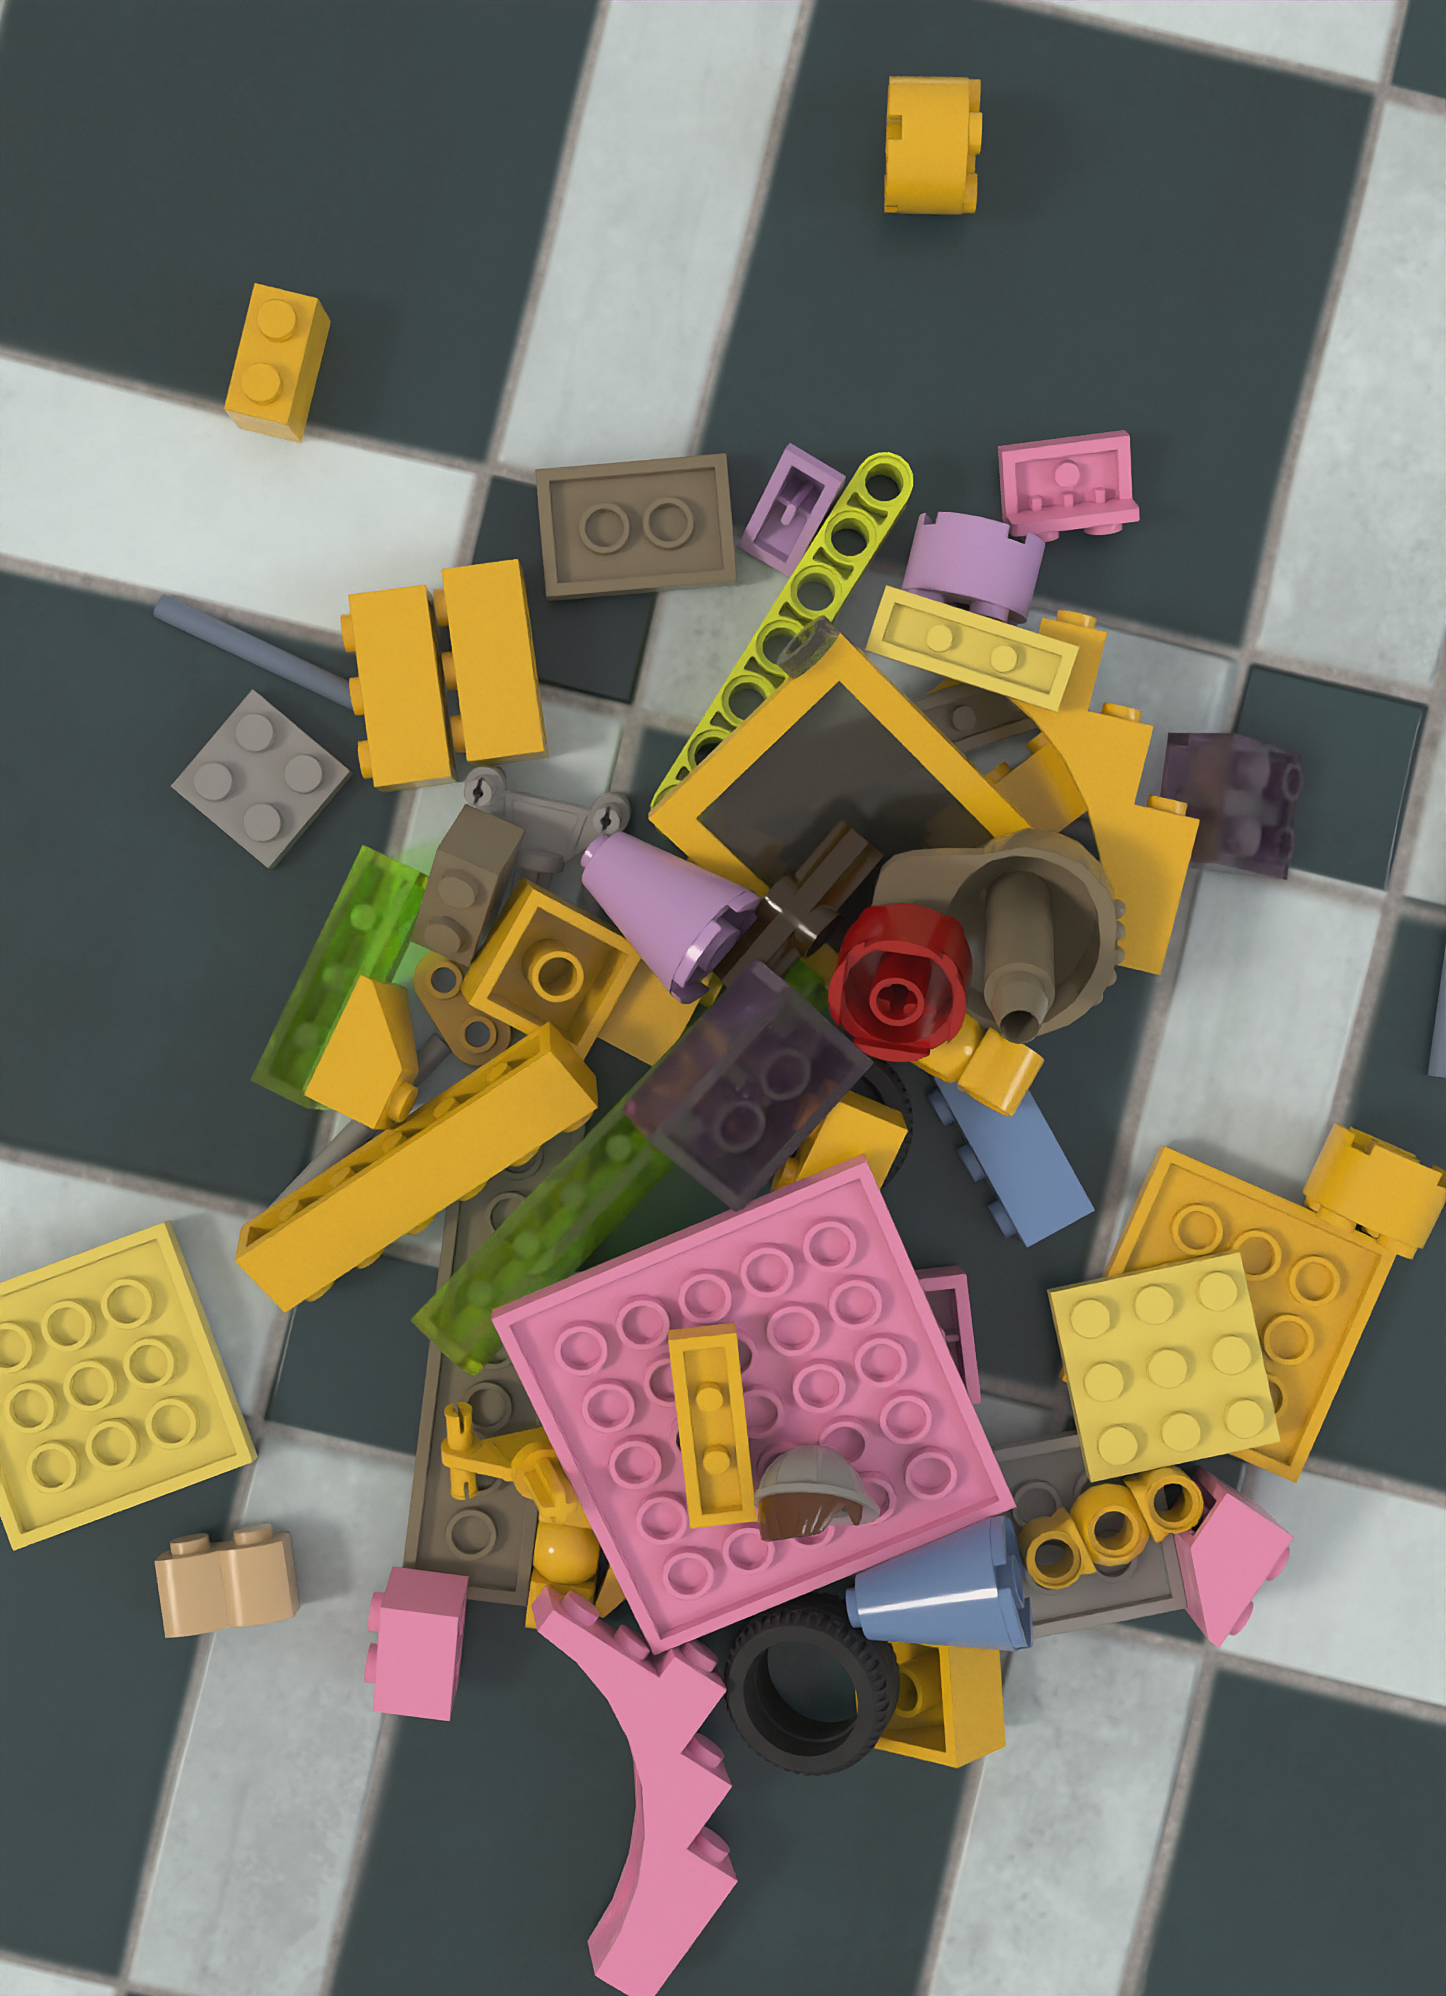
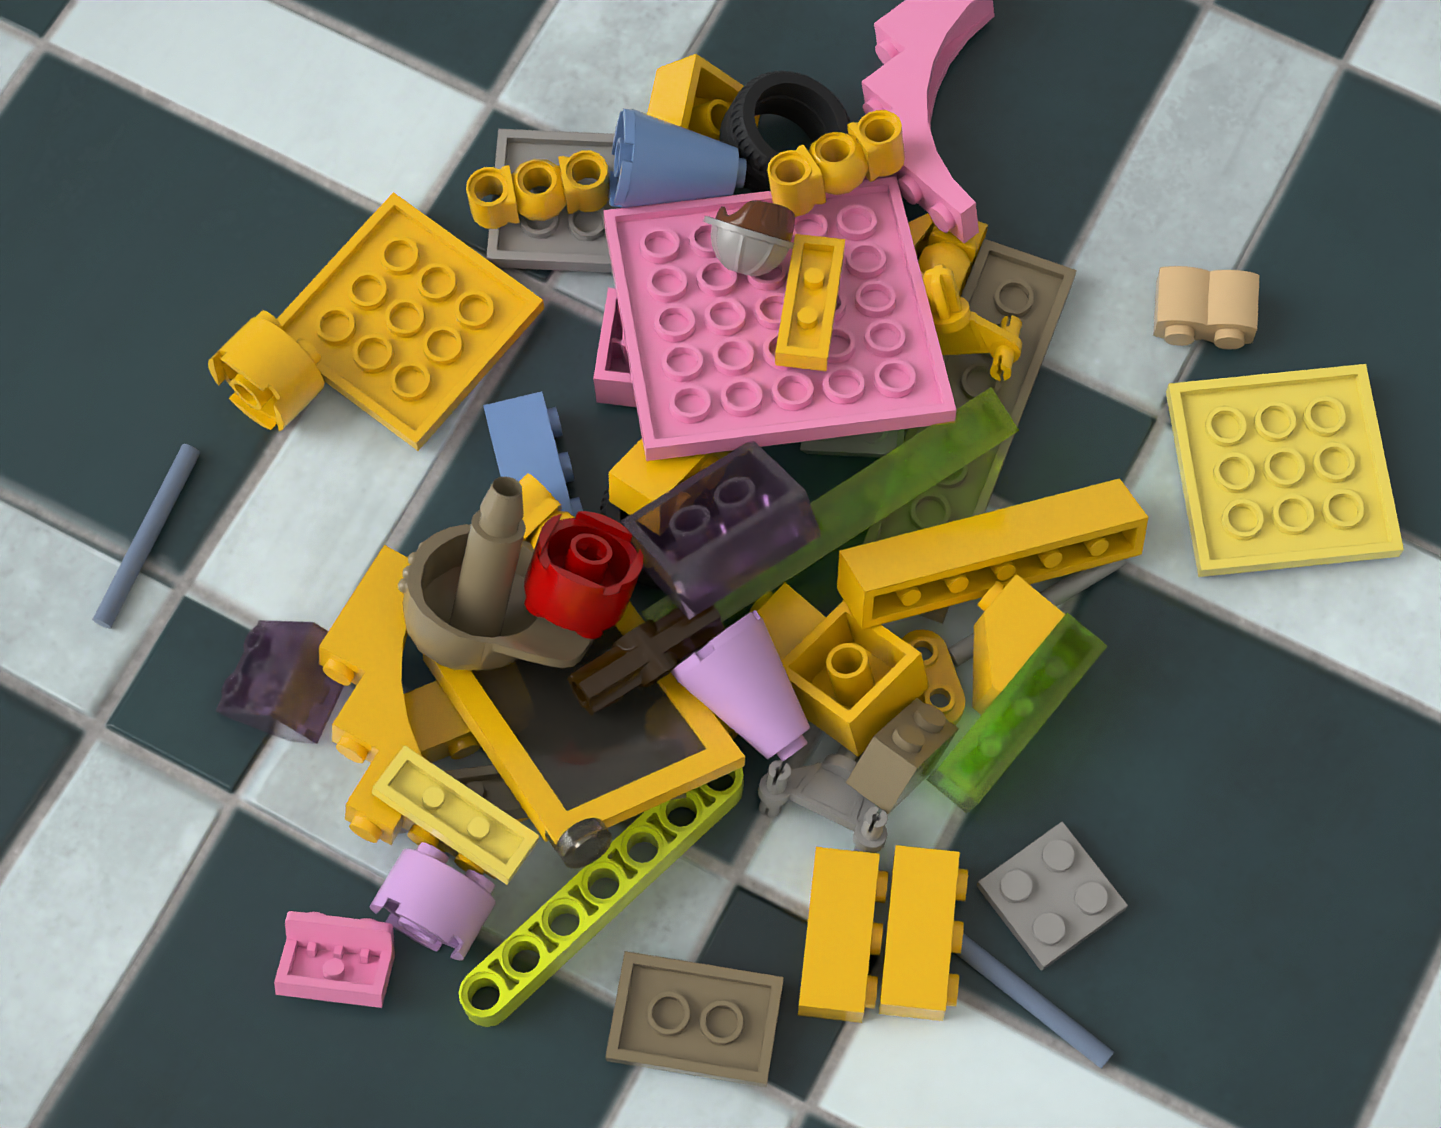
camera: 165 degrees left, 20 degrees down
bright pink brick [364,1566,469,1721] -> none
lavender slope [737,443,846,578] -> none
light yellow plate [1047,1249,1281,1482] -> none
bright pink slope [1171,1466,1293,1648] -> none
none -> yellow piece [767,110,905,217]

